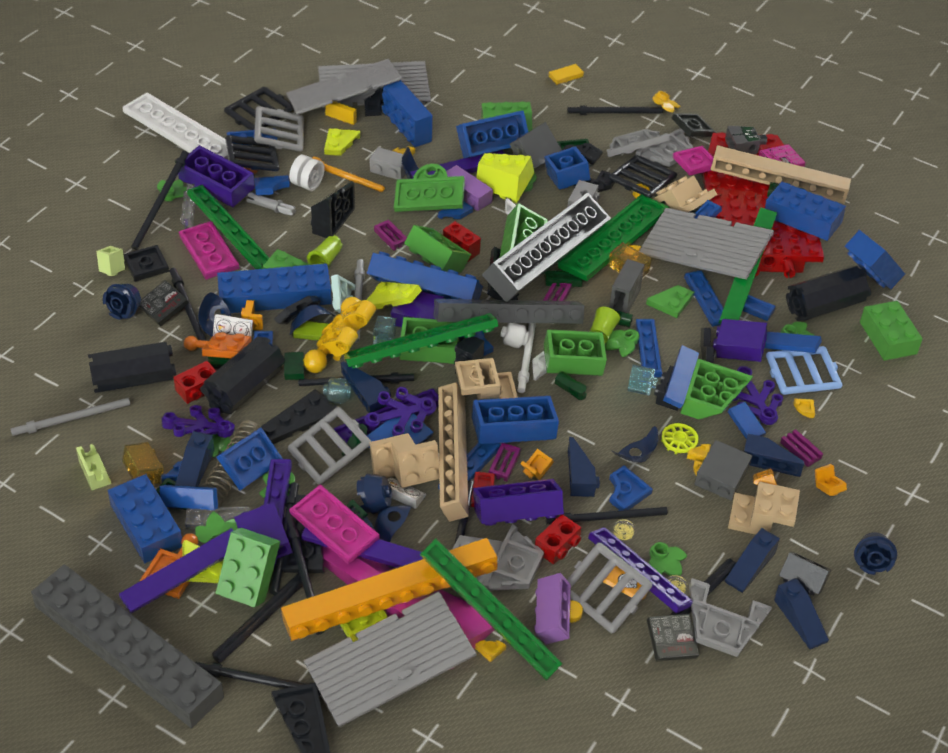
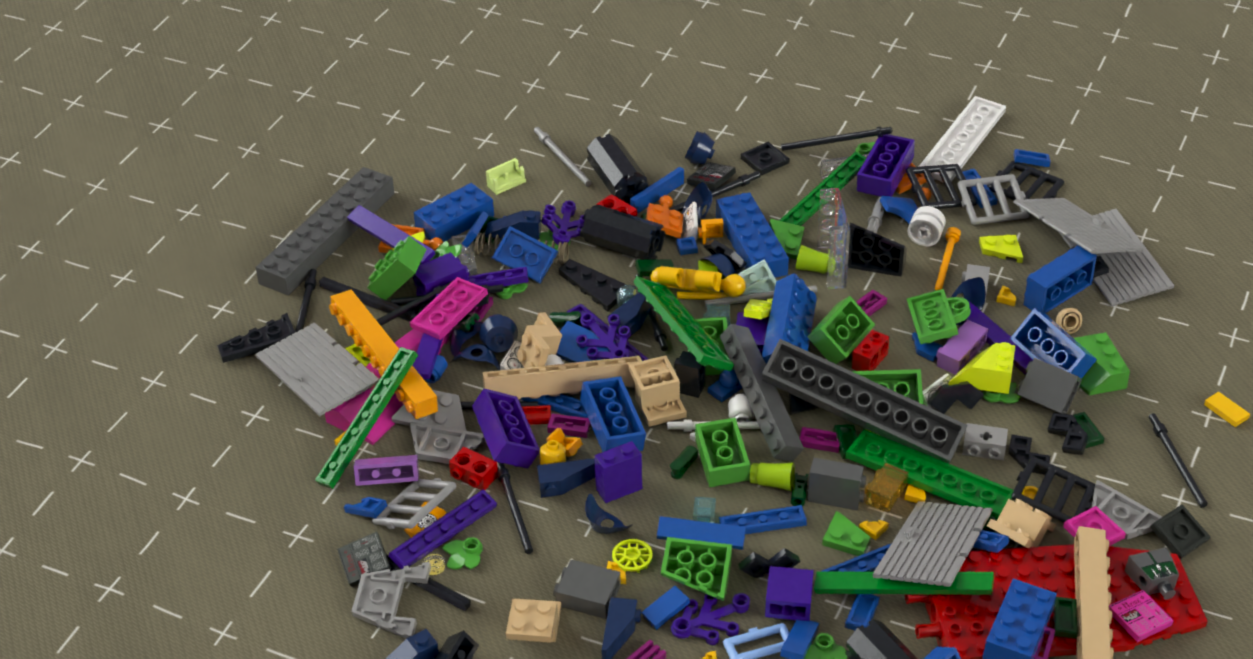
camera: 85 degrees right, 5 degrees down
yellowish green brick [97,246,125,276] -> none
clear yellow brick [122,442,164,484] -> none
dark pink tile [179,221,239,279] -> none
light grey bar [288,407,371,485] -> none
yellow tile [325,101,357,125] -> none
blue brick [544,146,590,190] -> none
yellow tile [570,600,583,623] -> none
bright green plate [605,329,639,357] -> none
light grey wing [606,129,669,157] -> none
blue tile [609,465,653,510] -> none
clear tile [613,519,635,540] -> none
yellow plate [652,91,681,112] -> none
dark blue slope [725,528,780,593] -> none
light orange slope [753,469,777,485] -> none
none -> blue tile [344,497,388,519]
none -> yellow head [540,440,566,465]
none -> dark purple brick [594,441,643,504]
none -> blue tile [630,167,684,214]
none -> clear panel [817,188,850,289]
none -> yellow tile [859,520,889,540]
none -> black tile [928,381,984,414]
none -> blue tile [1013,149,1051,167]
none -> tan brick [1056,308,1082,334]

